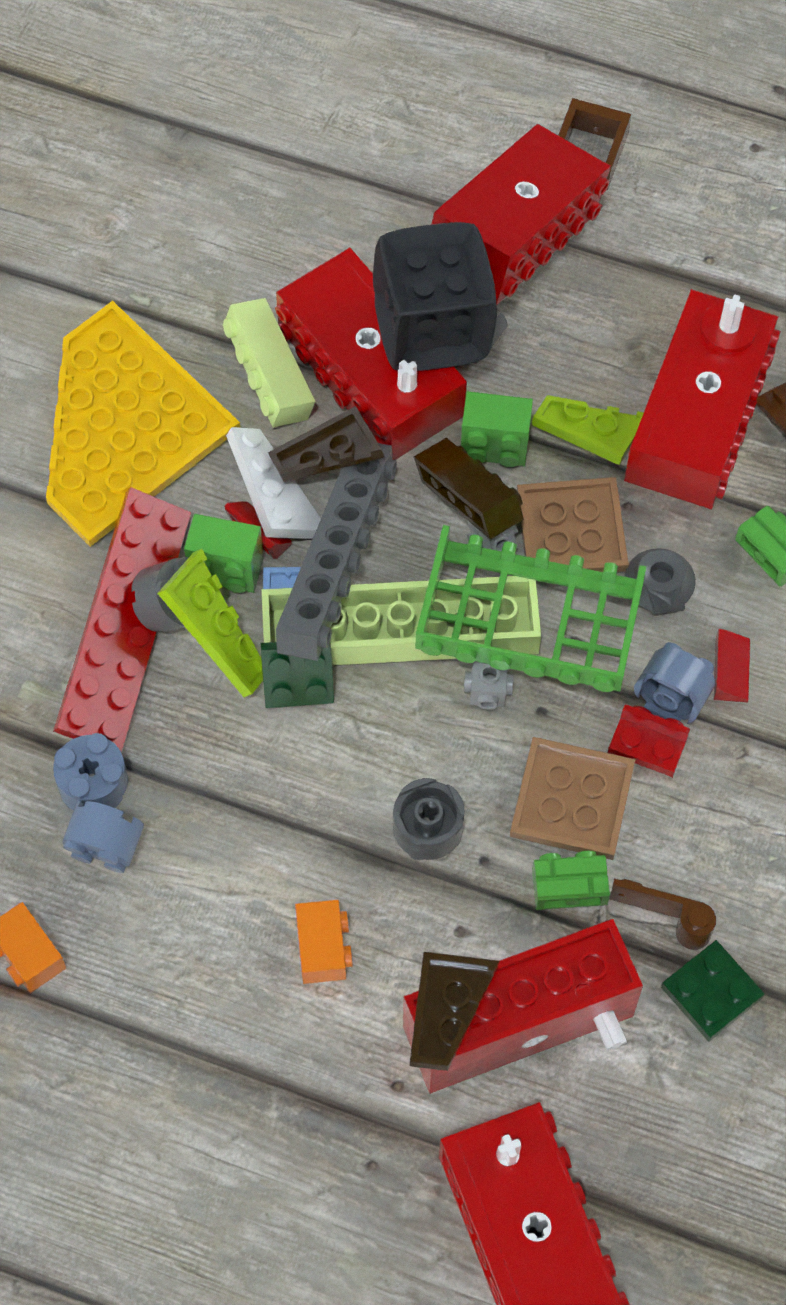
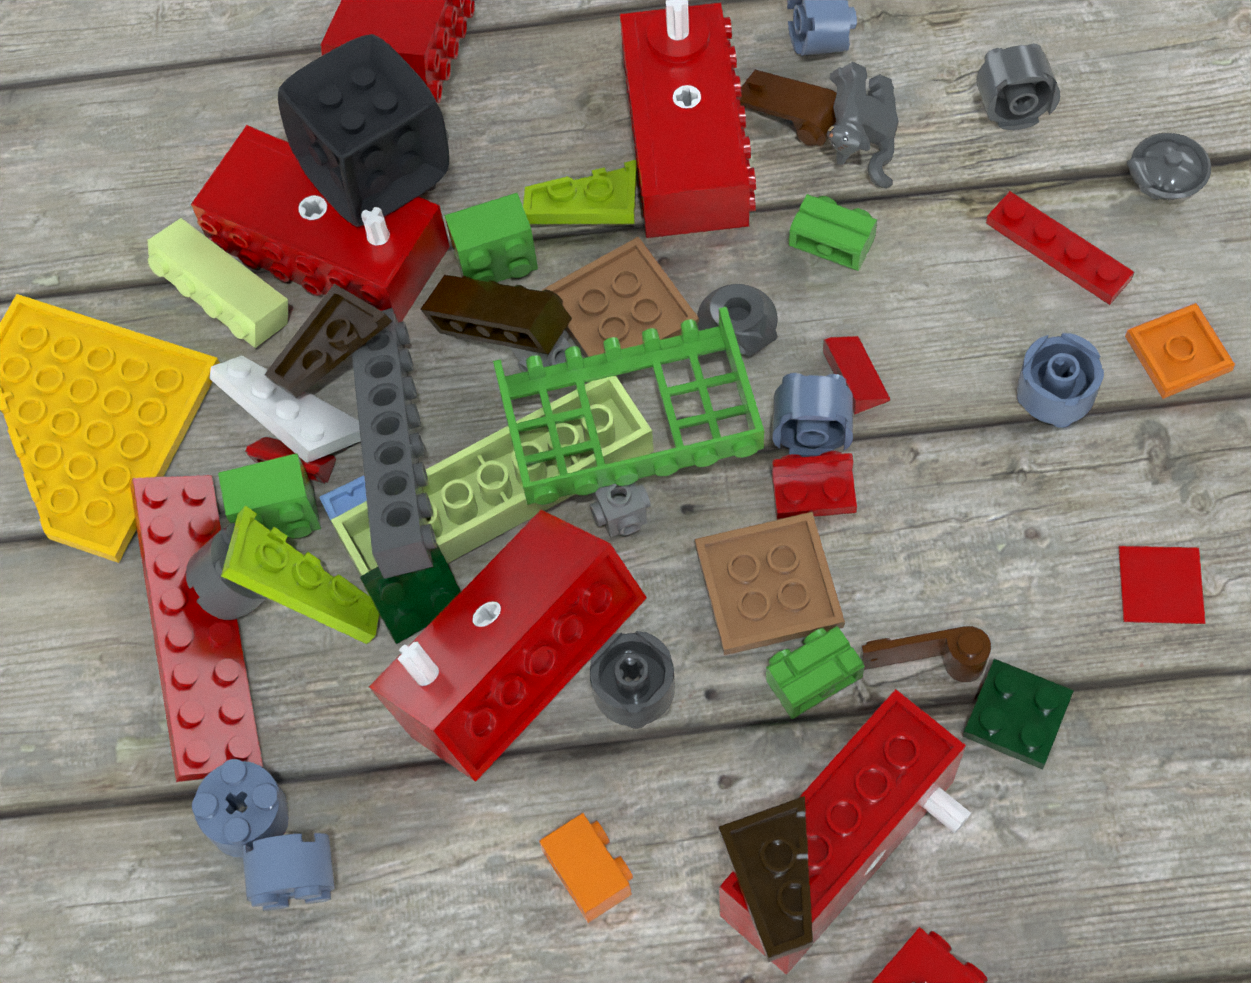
camera: 20 degrees left, 0 degrees up
none -> red piece [369,510,647,782]

